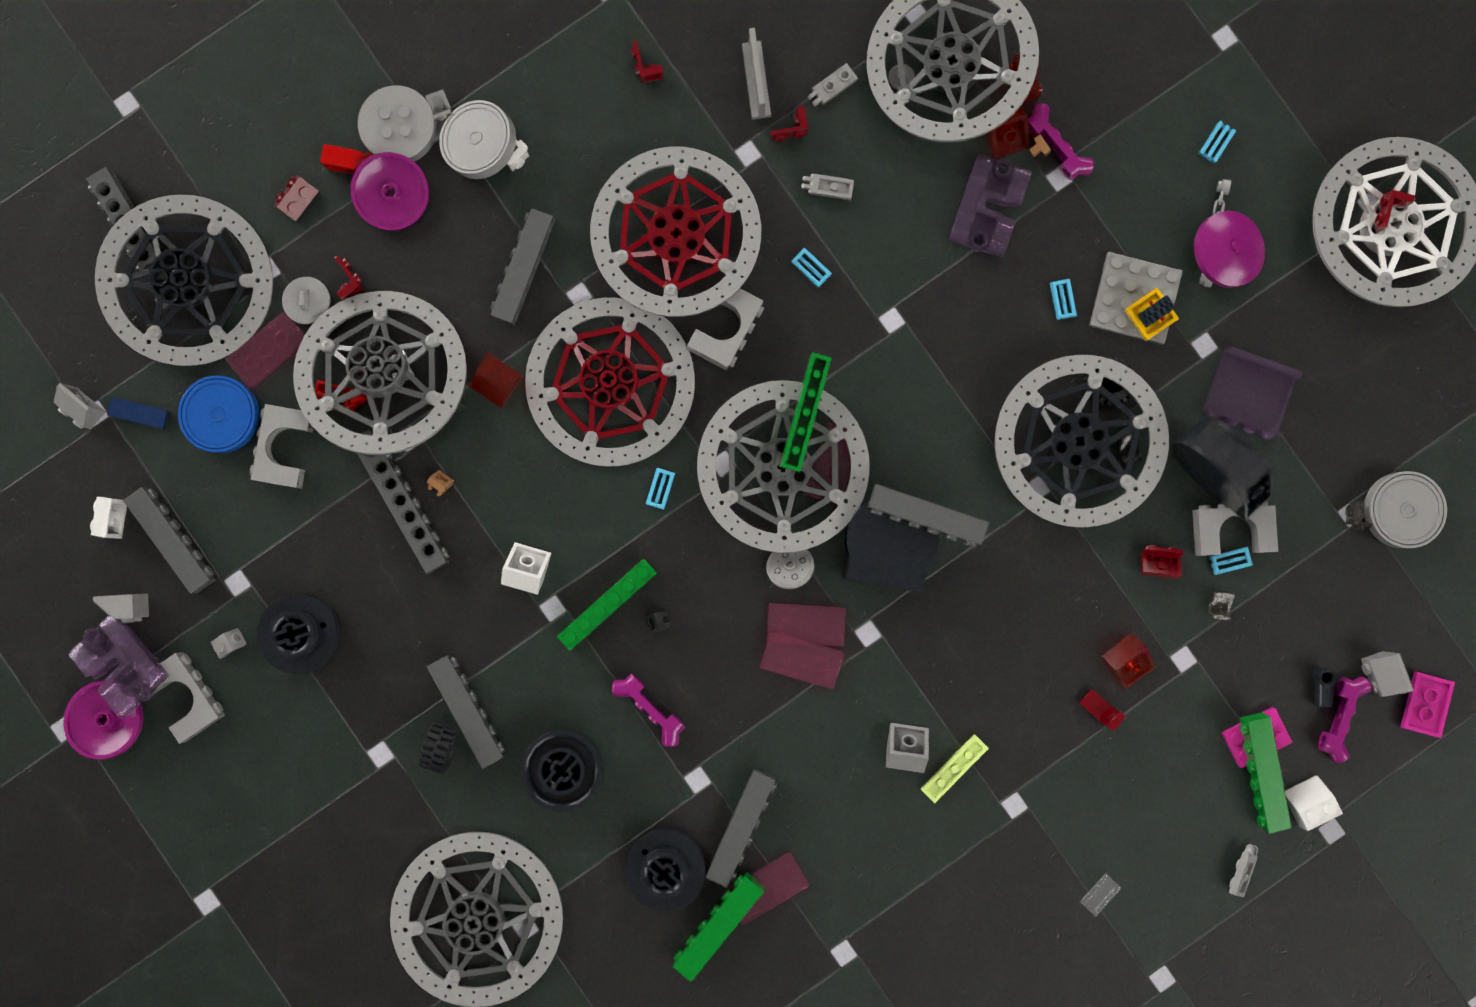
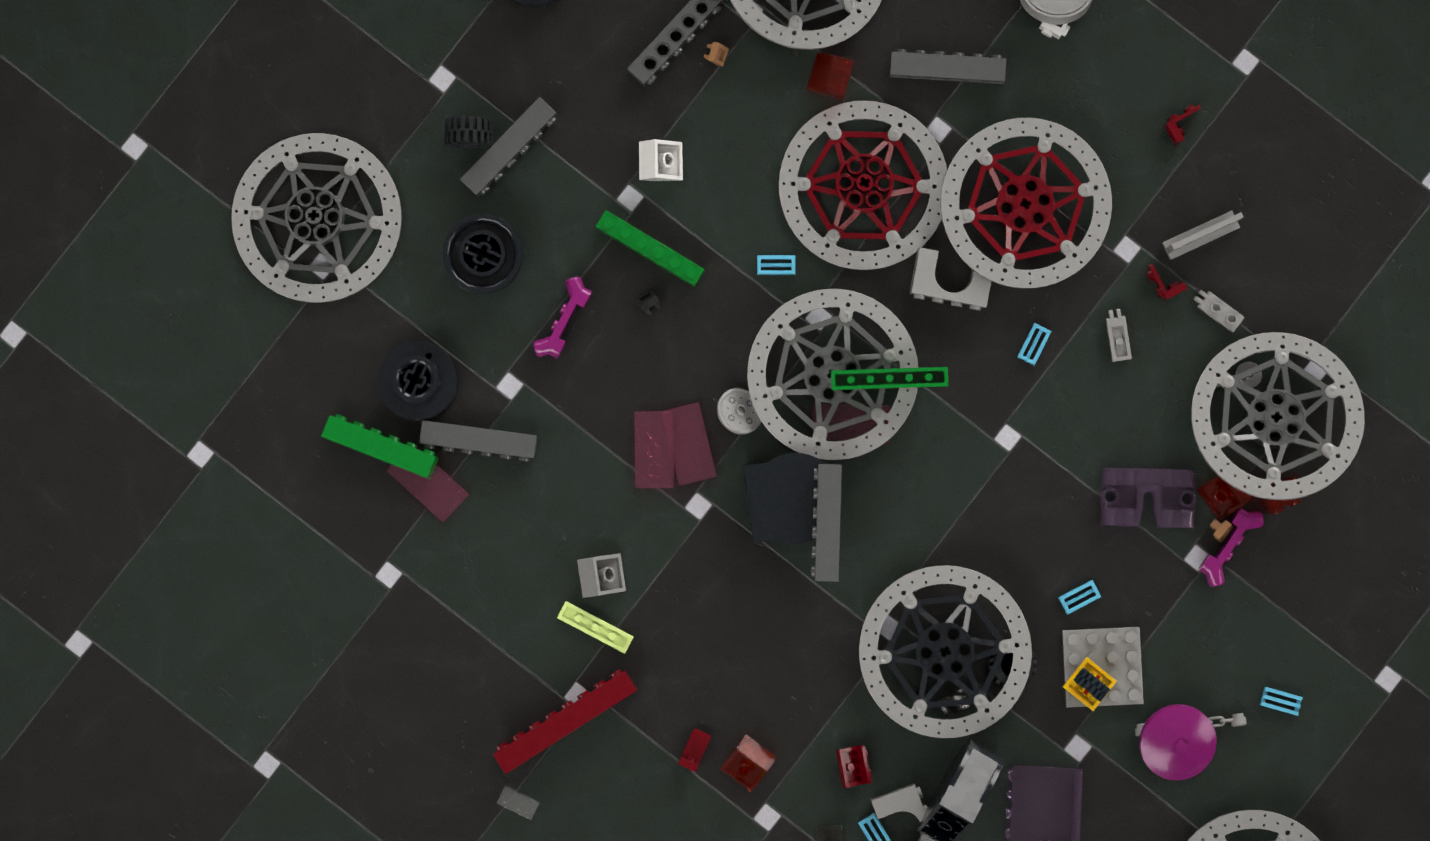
camera: 80 degrees right, 0 degrees up
none -> dark red brick [493,669,638,774]

